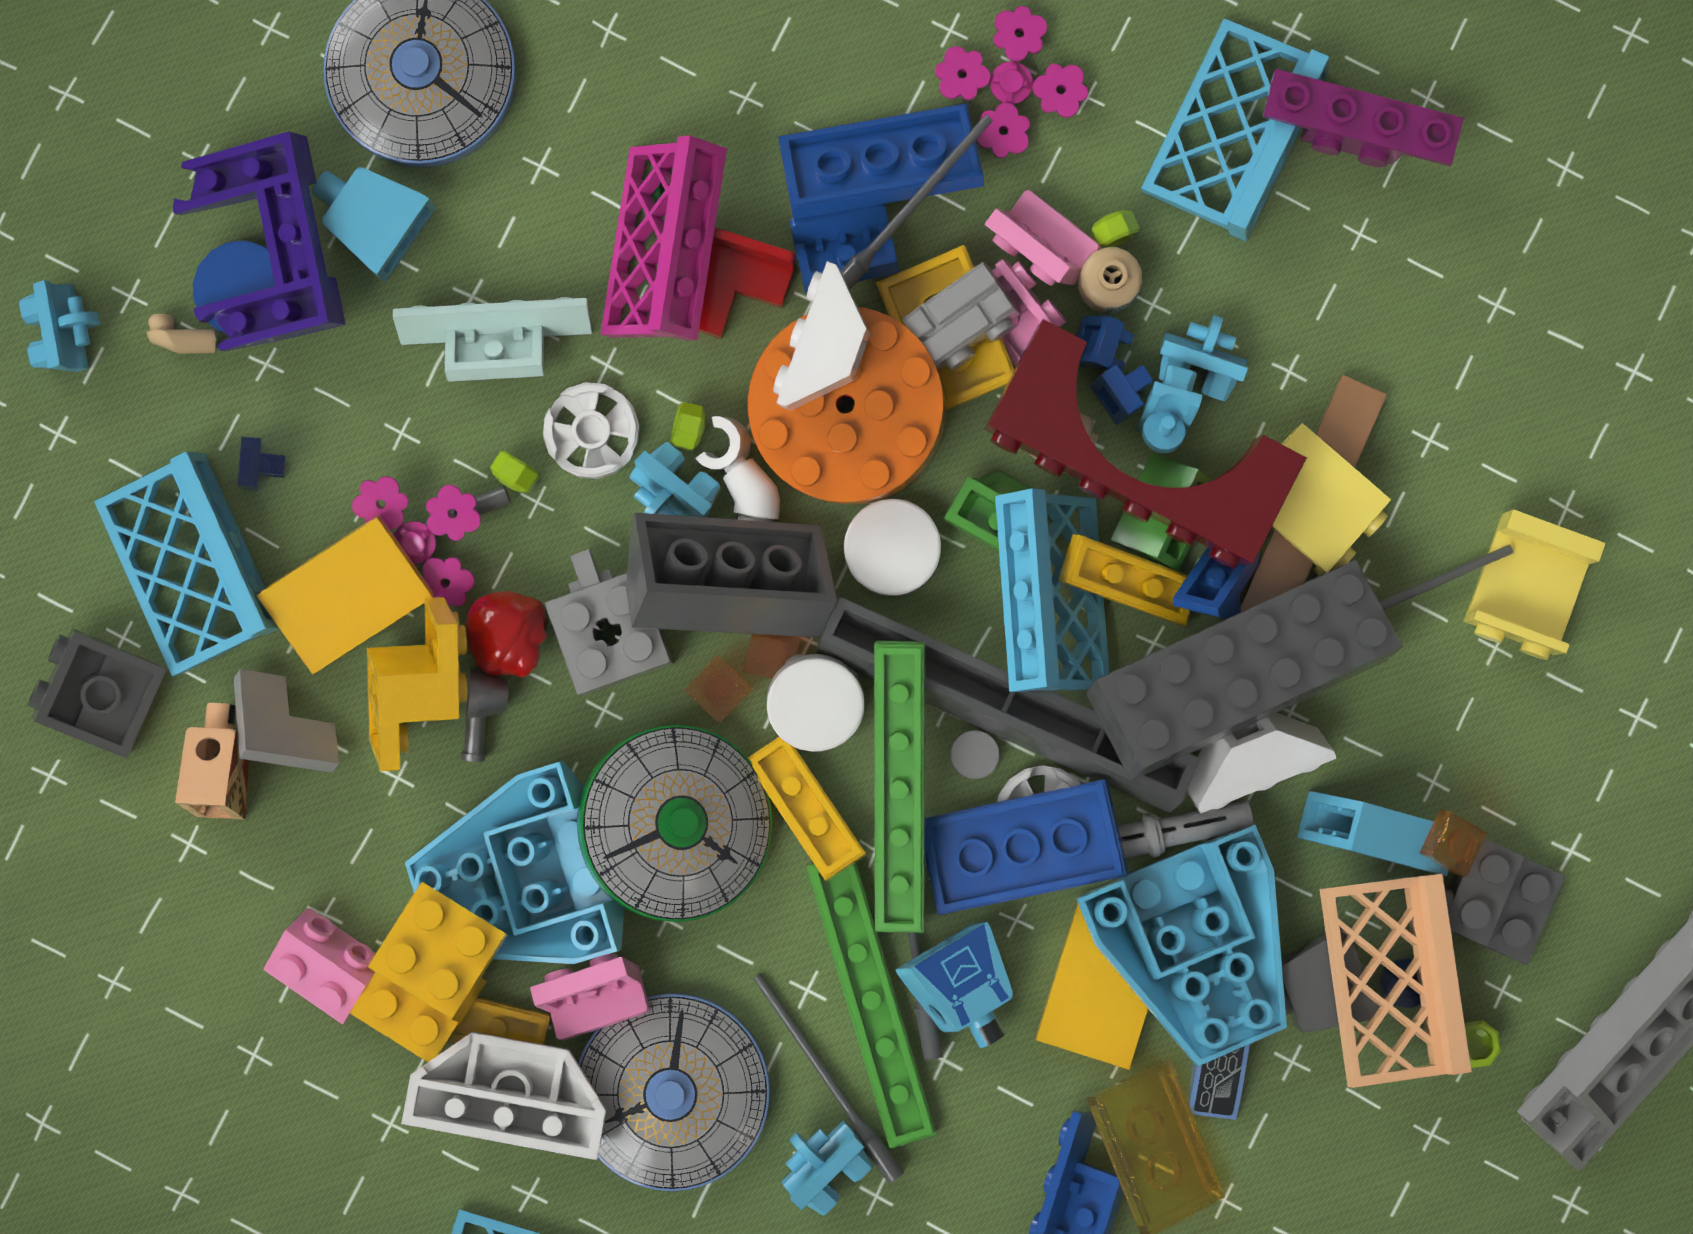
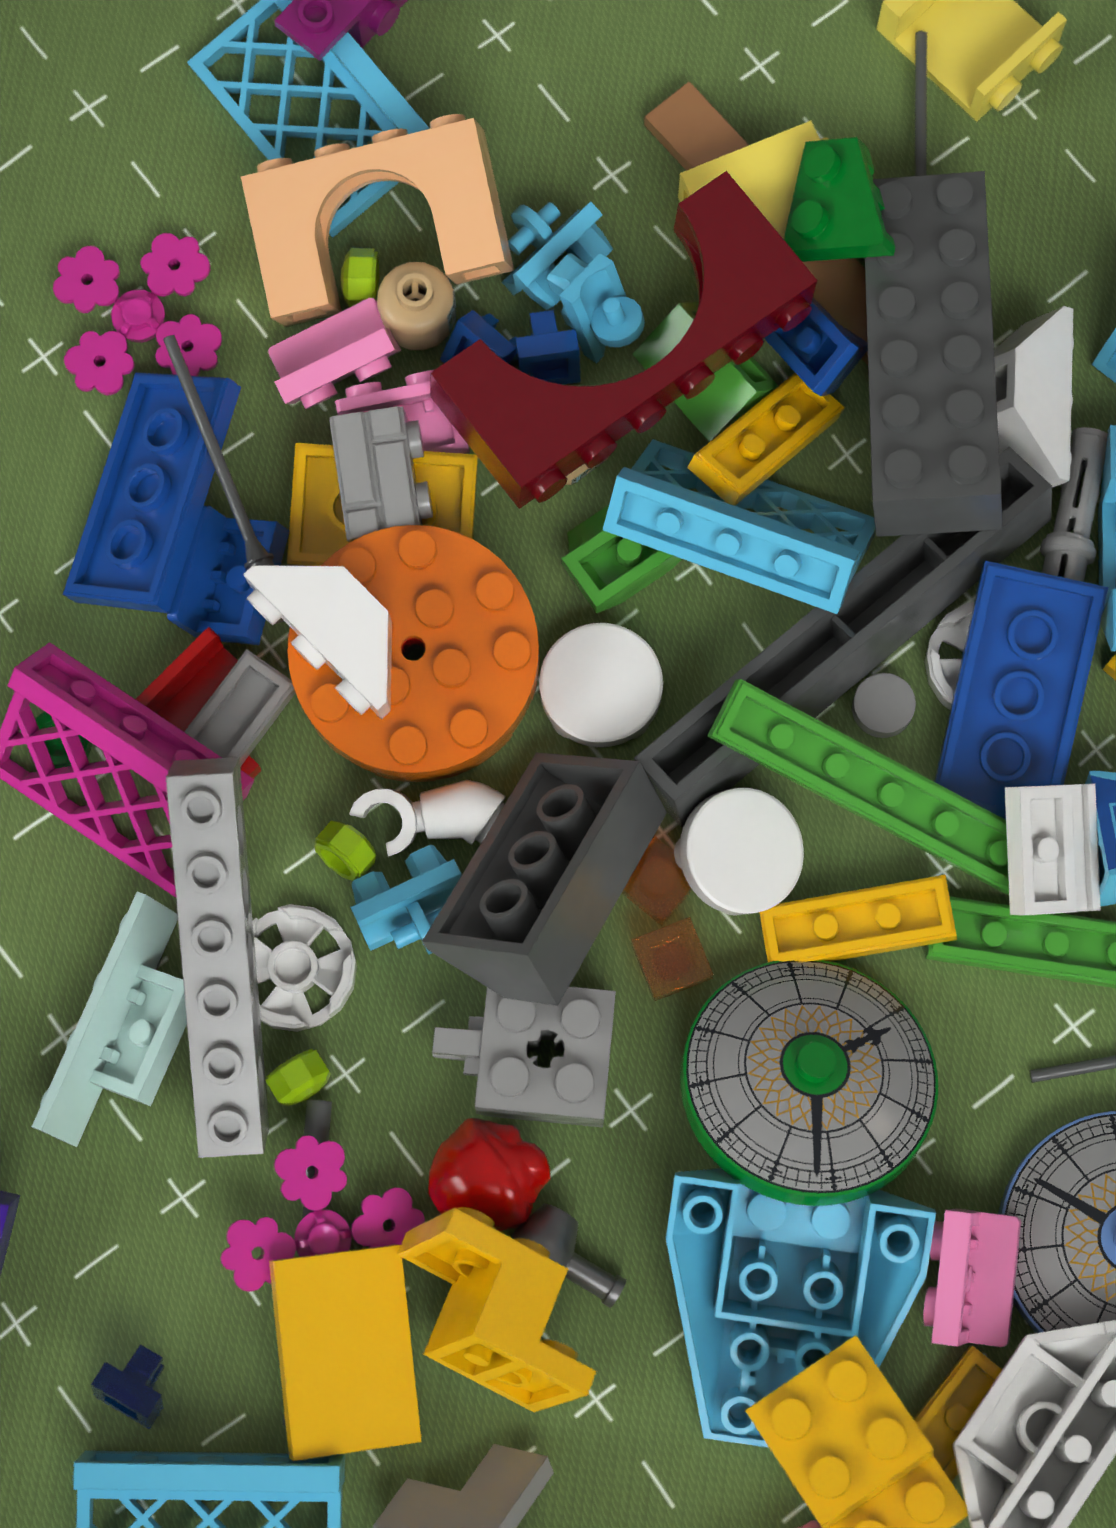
camera: 70 degrees left, 10 degrees down
none -> light grey brick [166,757,269,1158]
none -> light grey tile [185,649,295,767]
none -> light nougat arch [241,114,514,327]
none -> green wing [784,137,895,262]
none -> white plate [1005,784,1101,915]

